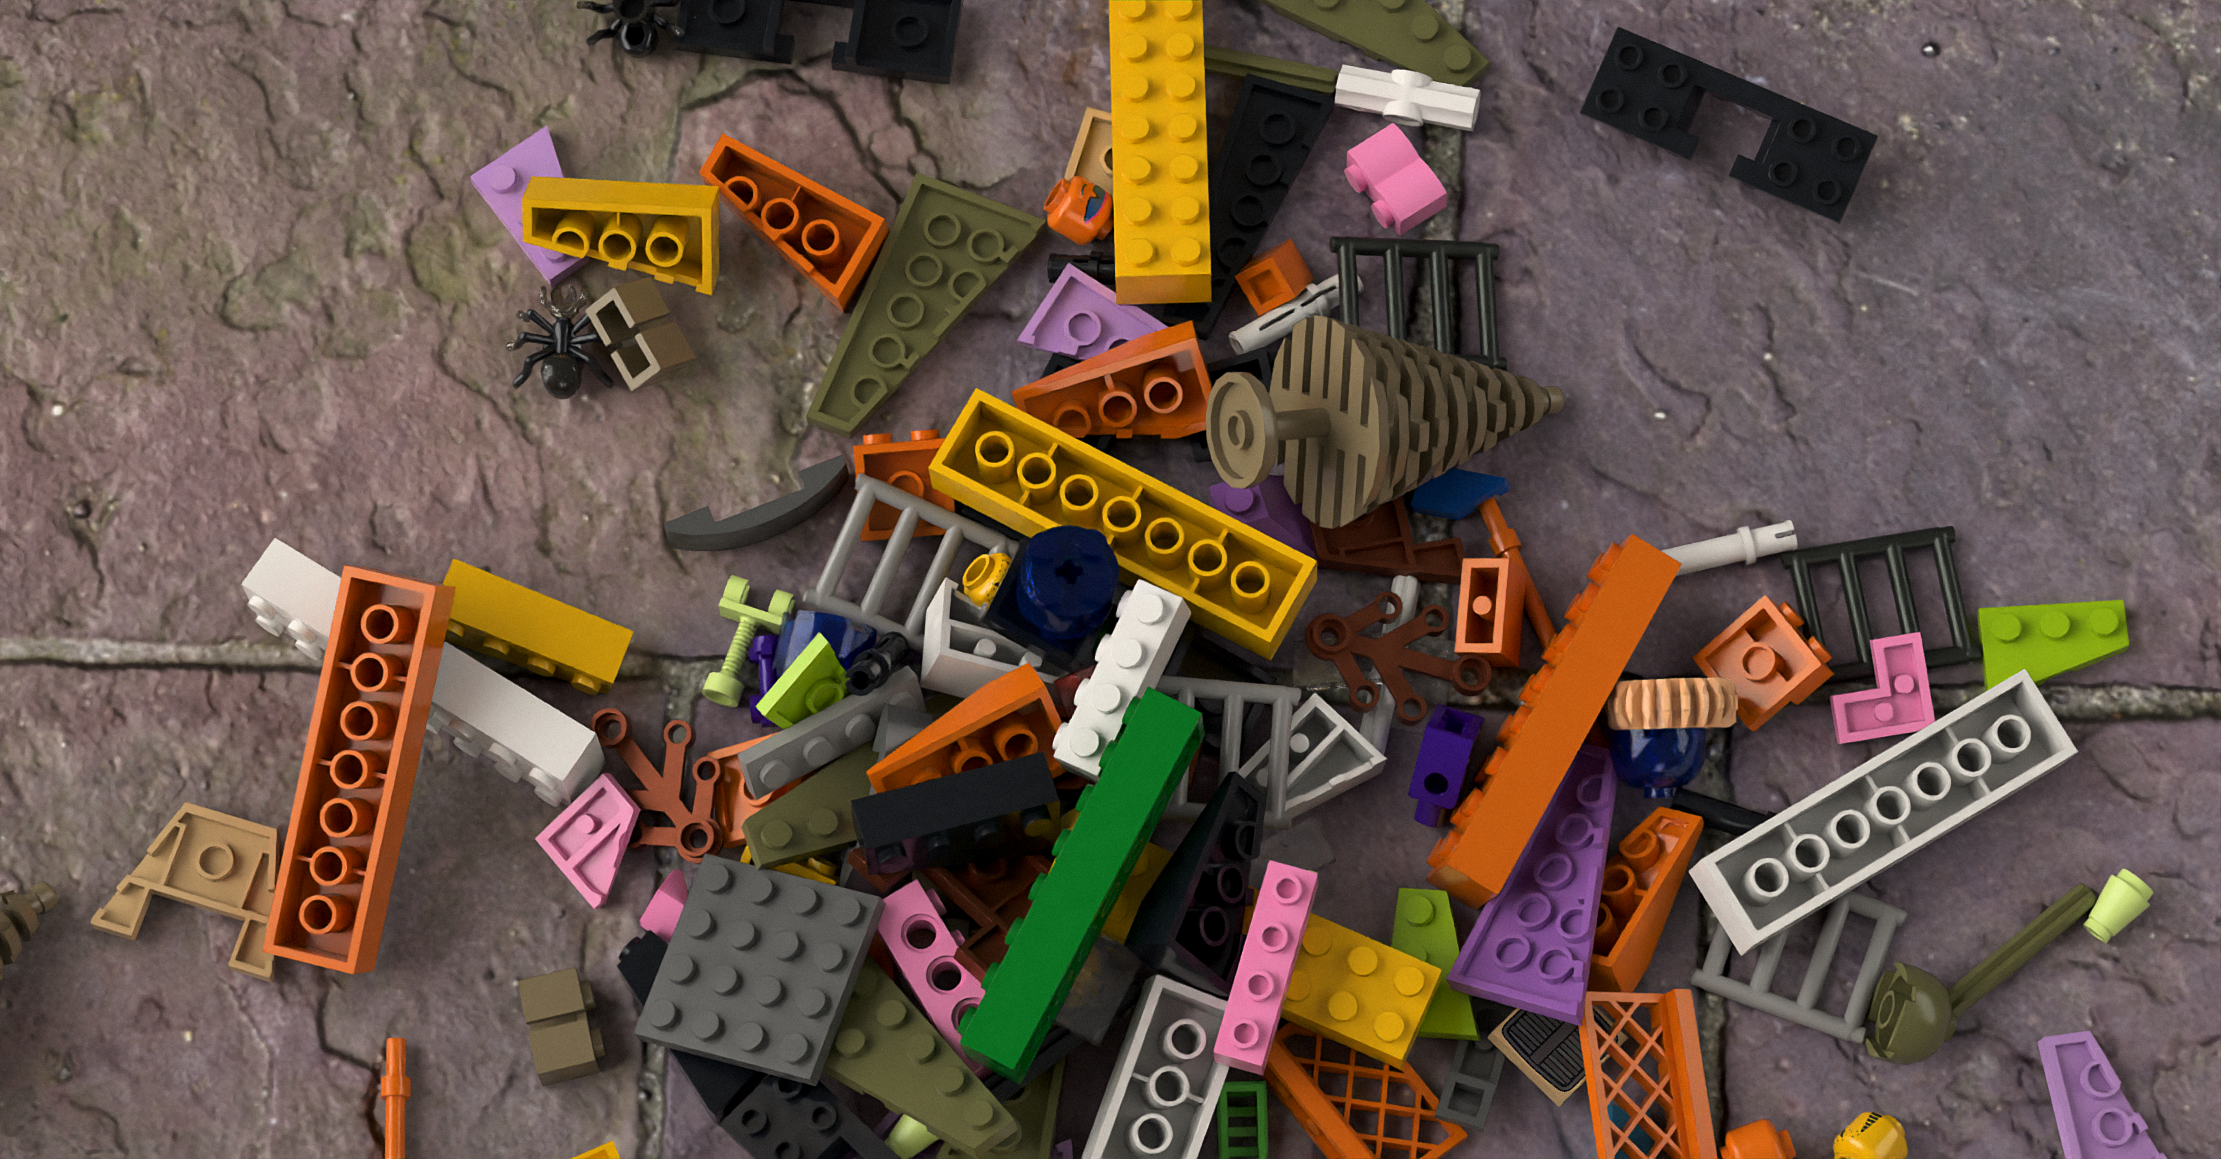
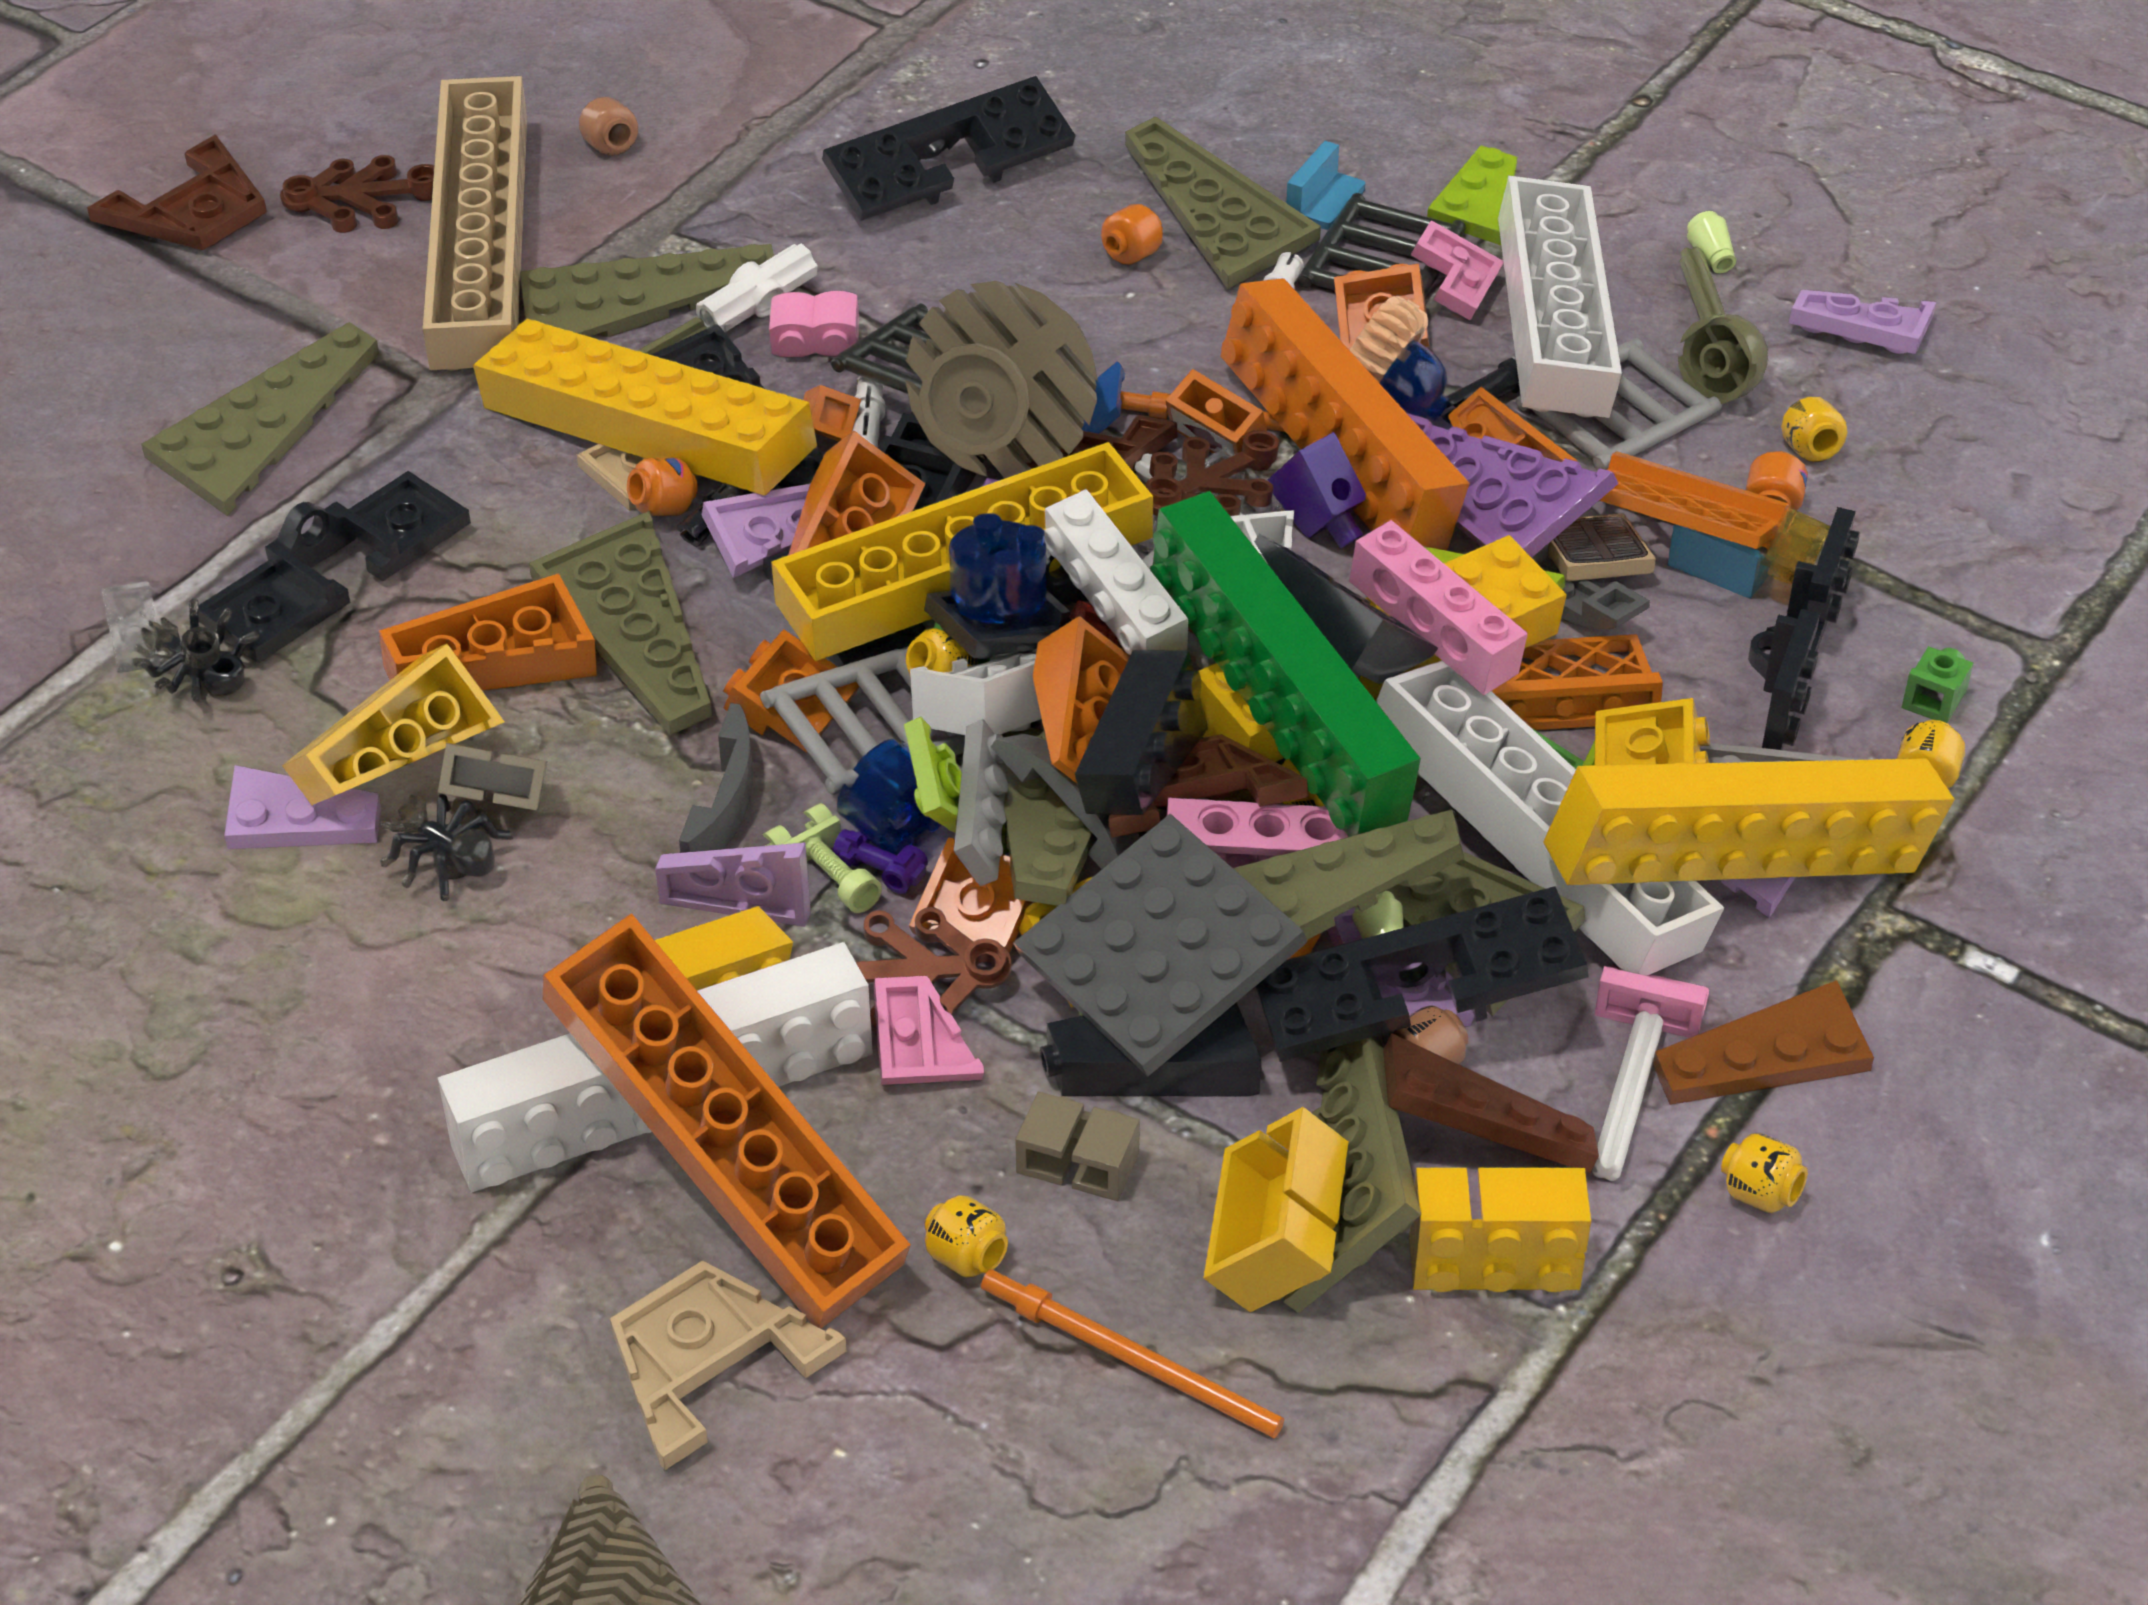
camera: 60 degrees left, 25 degrees down
bright pink slope [639,869,688,943] -> none
black pin [845,631,909,696] -> none
none -> lavender wing [655,843,811,927]
none -> yellow head [925,1195,1008,1277]
none -> orange head [1101,204,1163,265]
none -> olive wing [1125,116,1321,289]
none -> dark azure panel [1286,141,1365,230]

